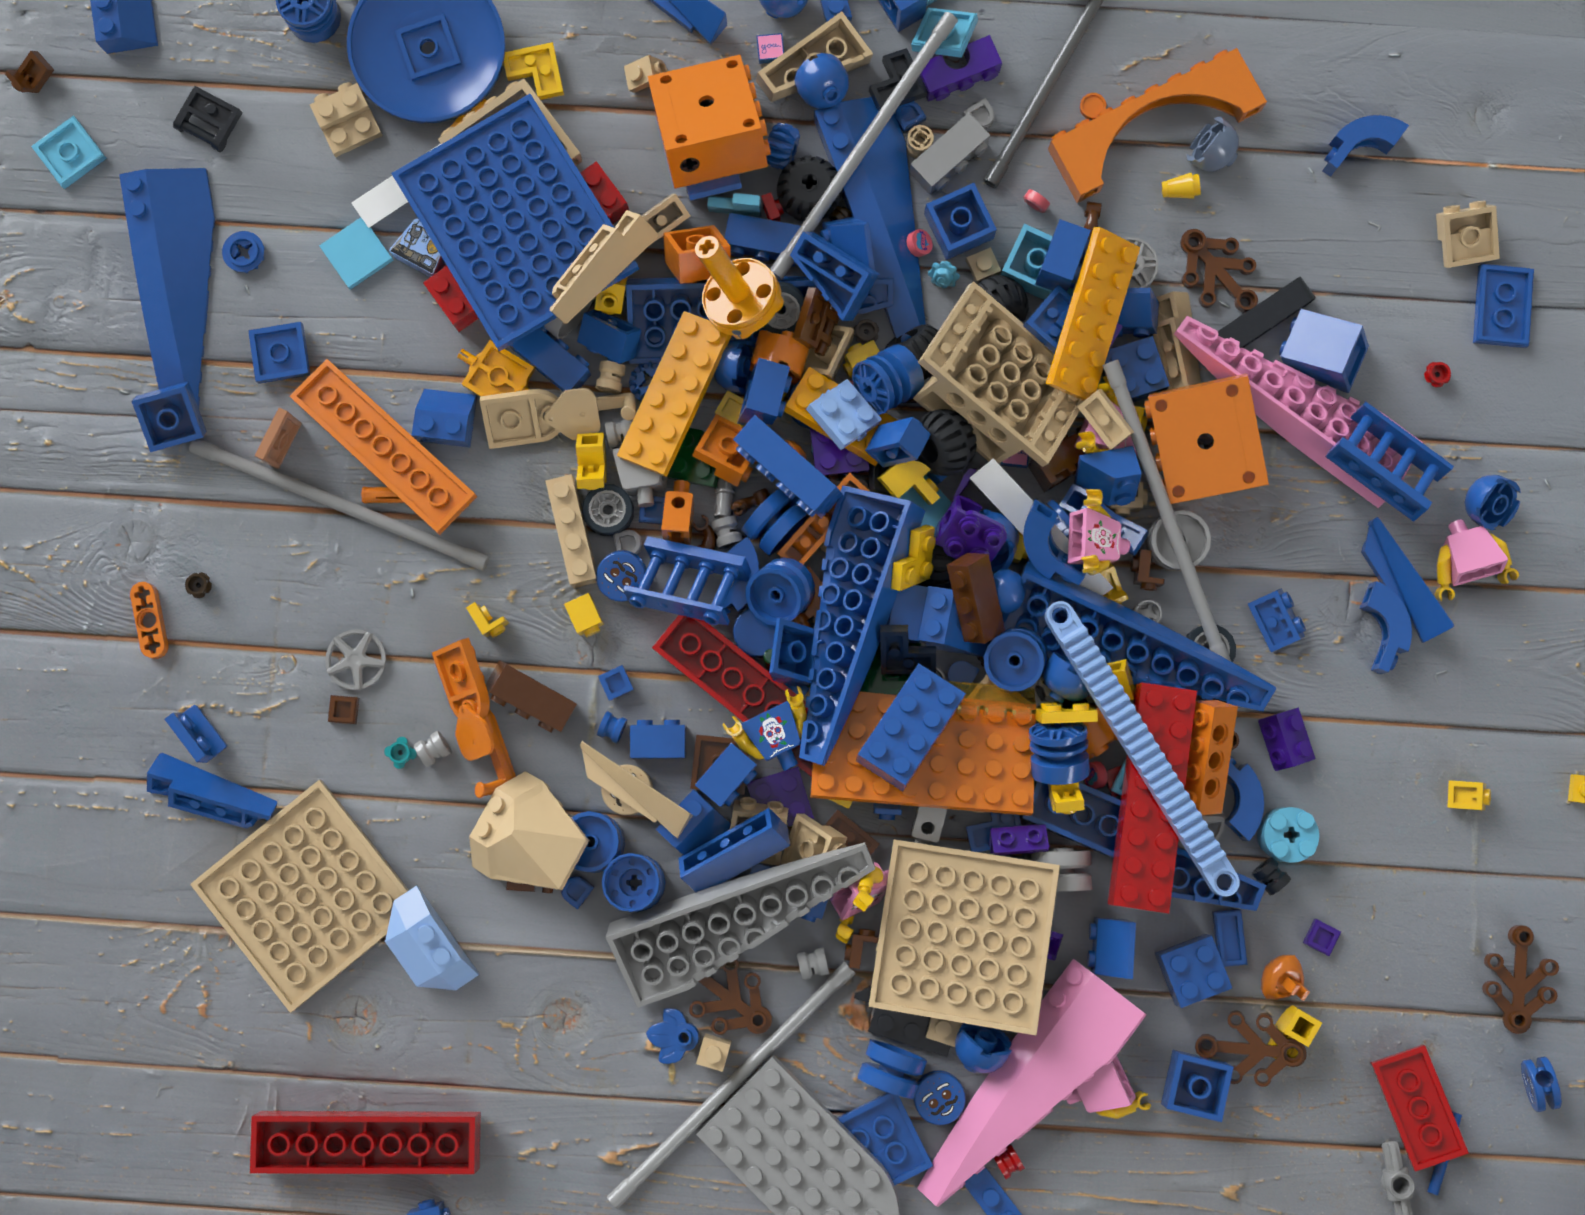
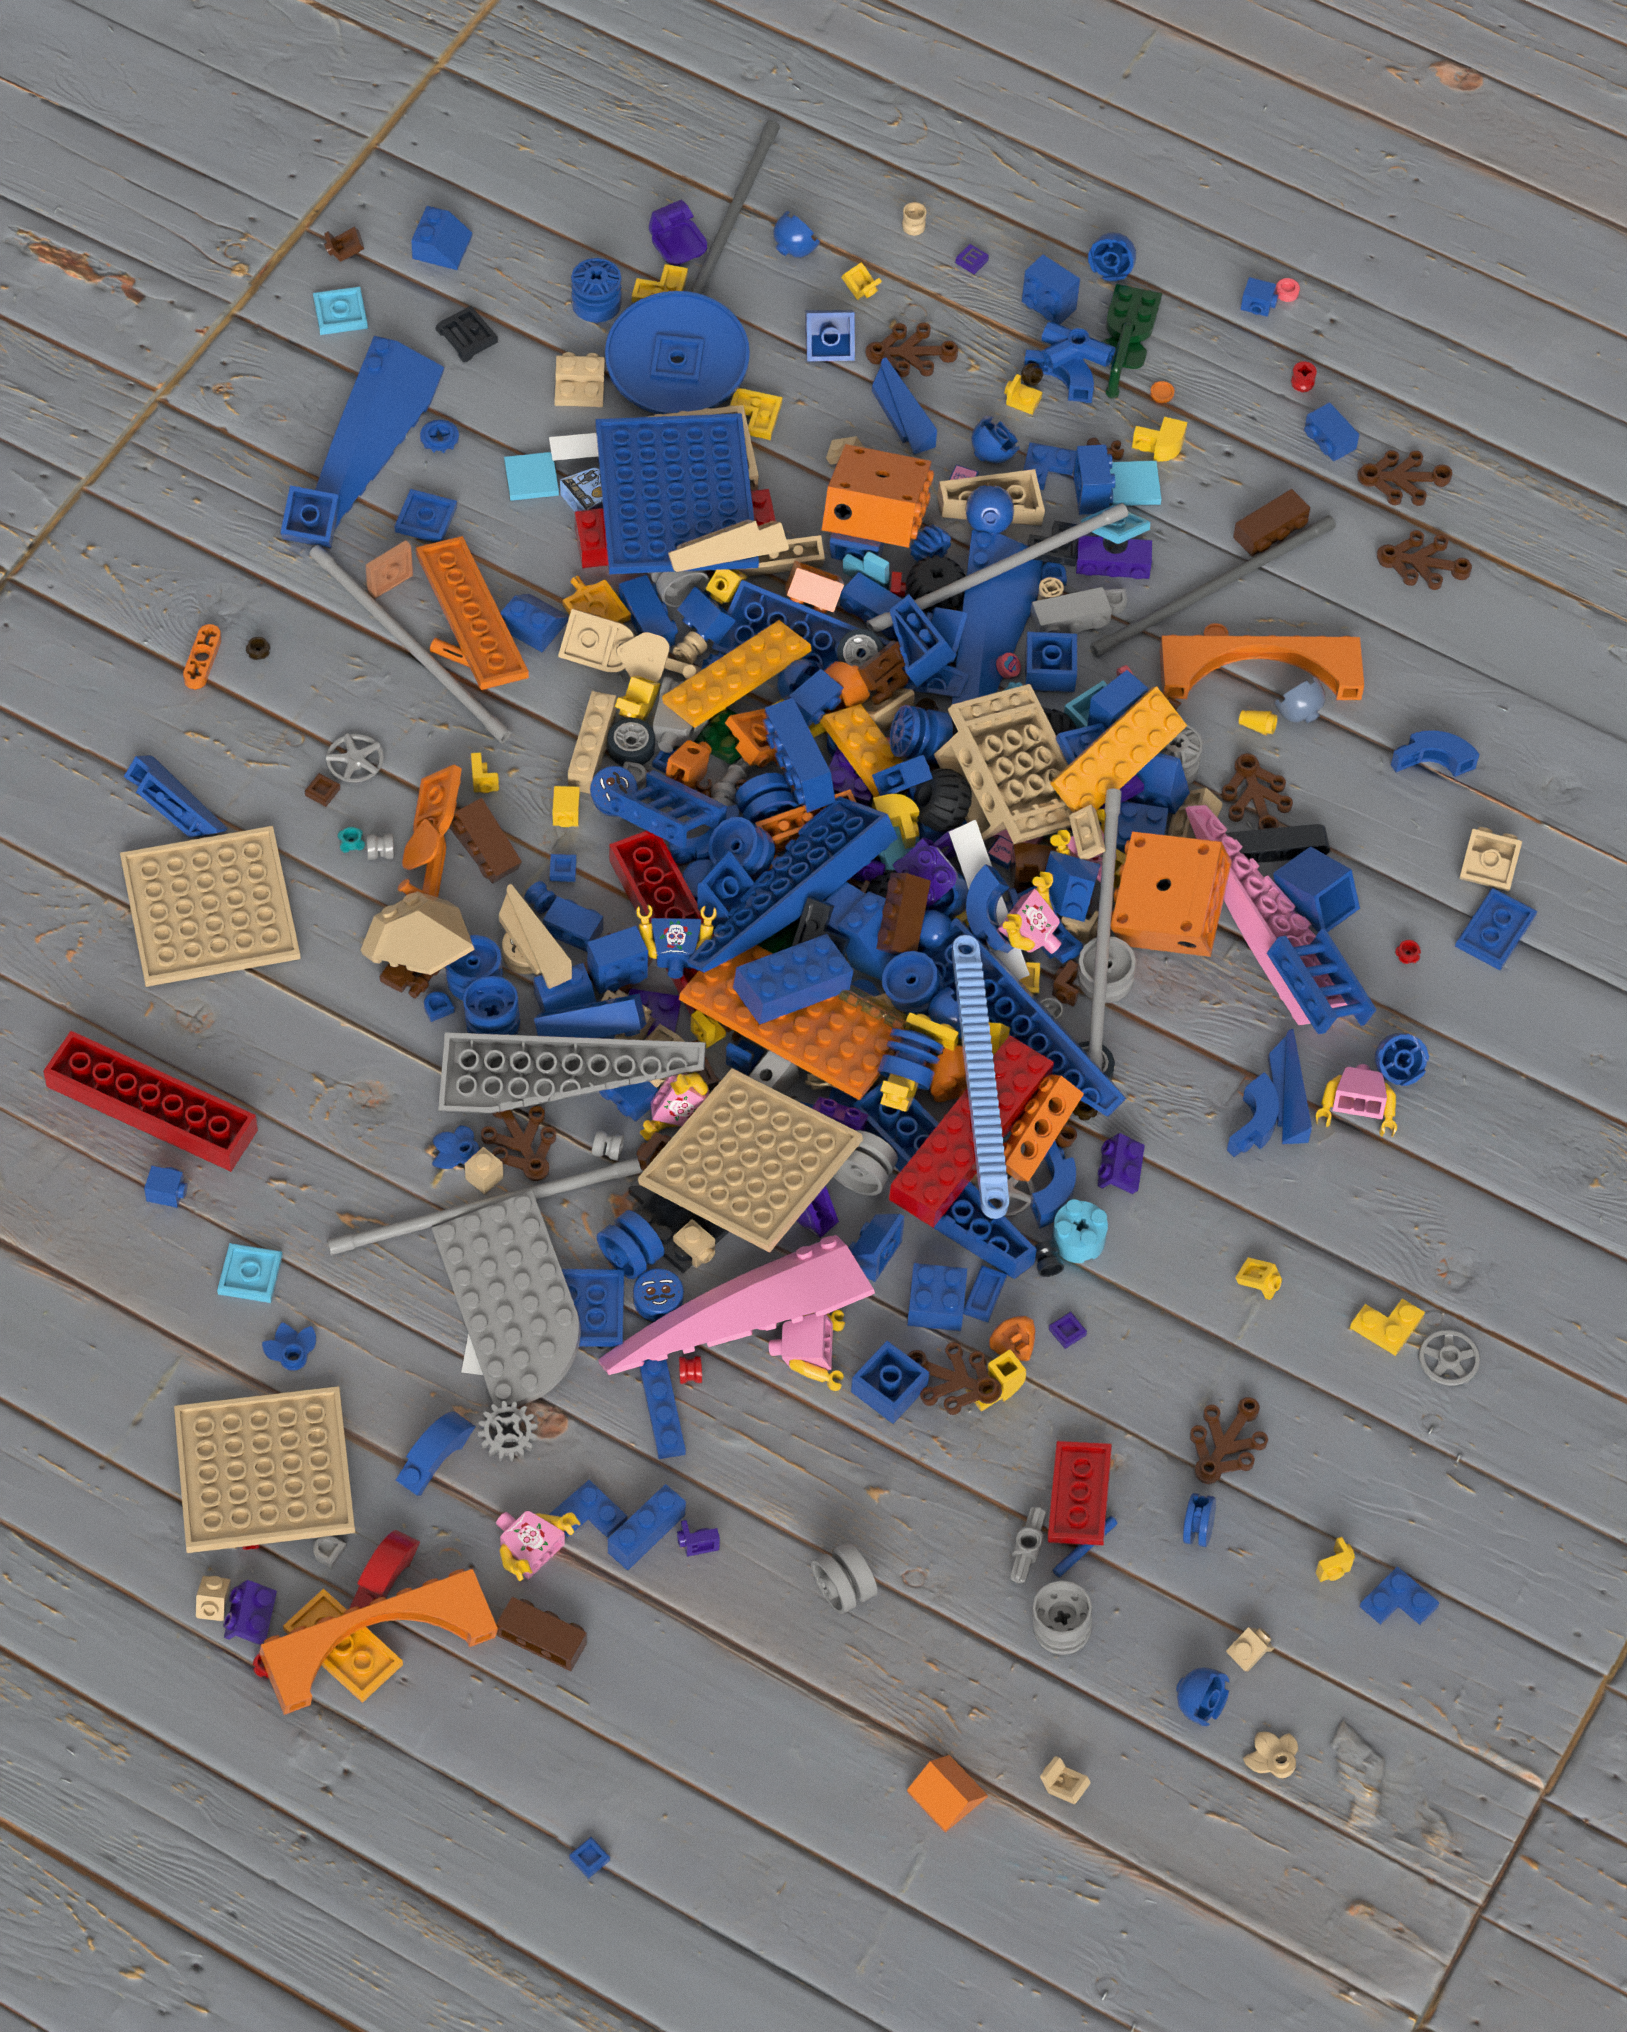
camera: 20 degrees right, 25 degrees down
blue bracket [164,705,227,763] -> none
light blue wedge [385,885,479,990] -> none
light orange piece [695,236,784,340] -> none
light blue plate [806,379,882,450] -> none
yellow plate [891,525,936,591] -> none
blue cylinder [955,1023,1012,1073] -> none
tan plate [966,247,1001,284] -> none
coral tile [1084,761,1108,789] -> none
blue bracket [1248,588,1306,652] -> none

